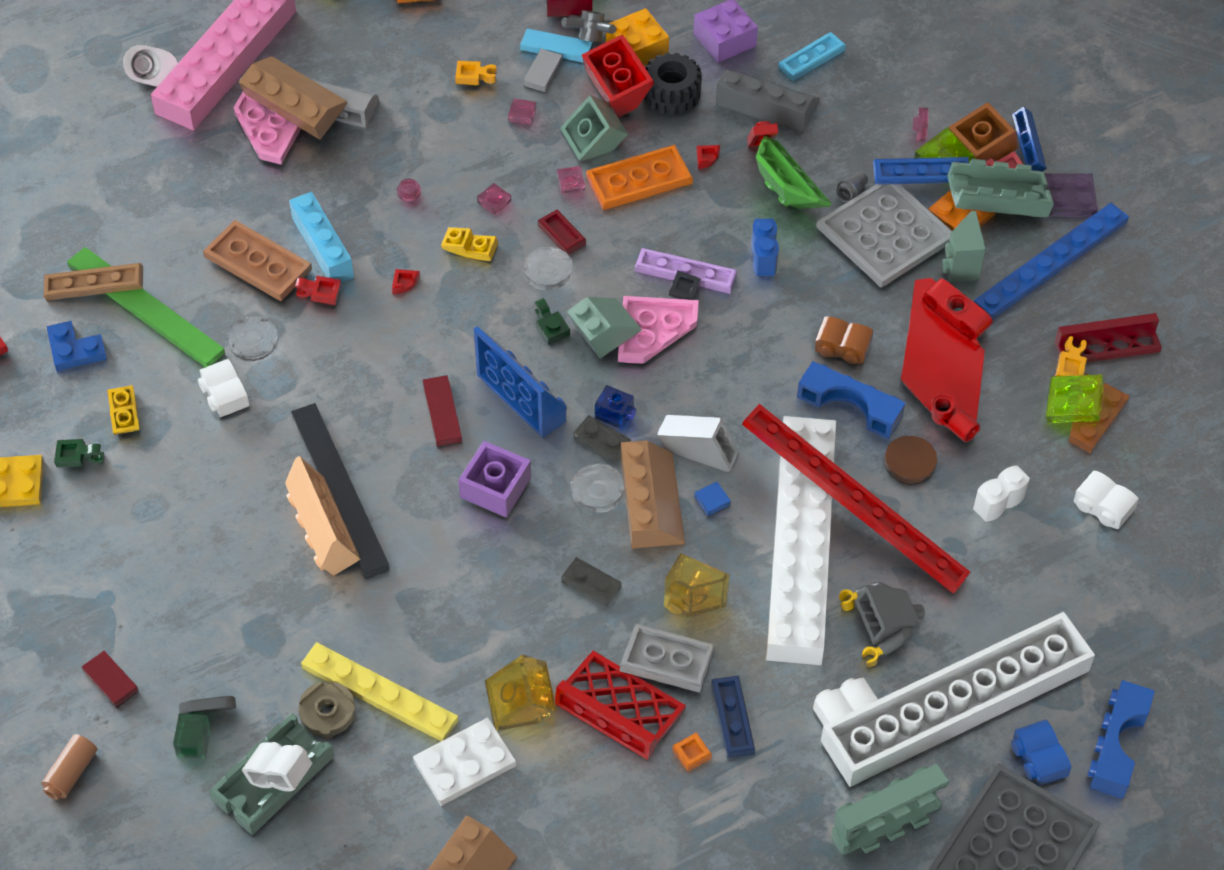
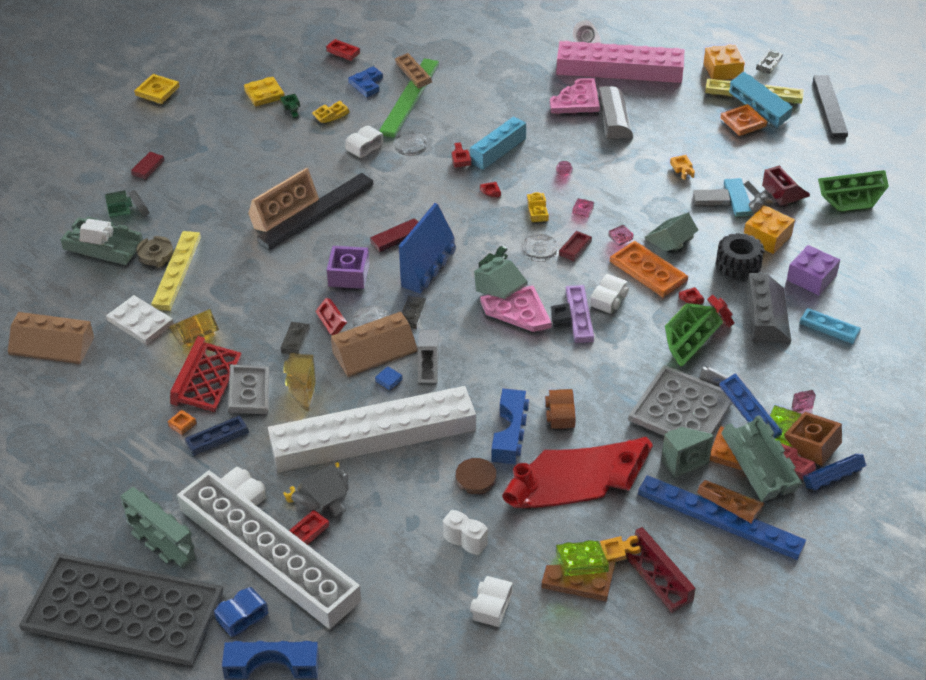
camera: 70 degrees right, 10 degrees down
nougat brick [41,734,98,800] -> none
nougat plate [203,220,312,301] -> none
medium nougat slope [239,56,348,140] -> none
clear pink tile [508,98,537,125] -> none
red slope [582,34,654,118] -> none
clear blue brick [595,385,636,430] -> none
red plate [742,404,971,594] -> none
blue brick [751,218,779,276] -> none
clear purple plate [1044,173,1098,217] -> none
none -> red plate [289,510,329,545]
none -> red plate [315,298,347,335]
none -> white brick [590,274,629,314]
none -> dark orange wing [697,480,765,523]

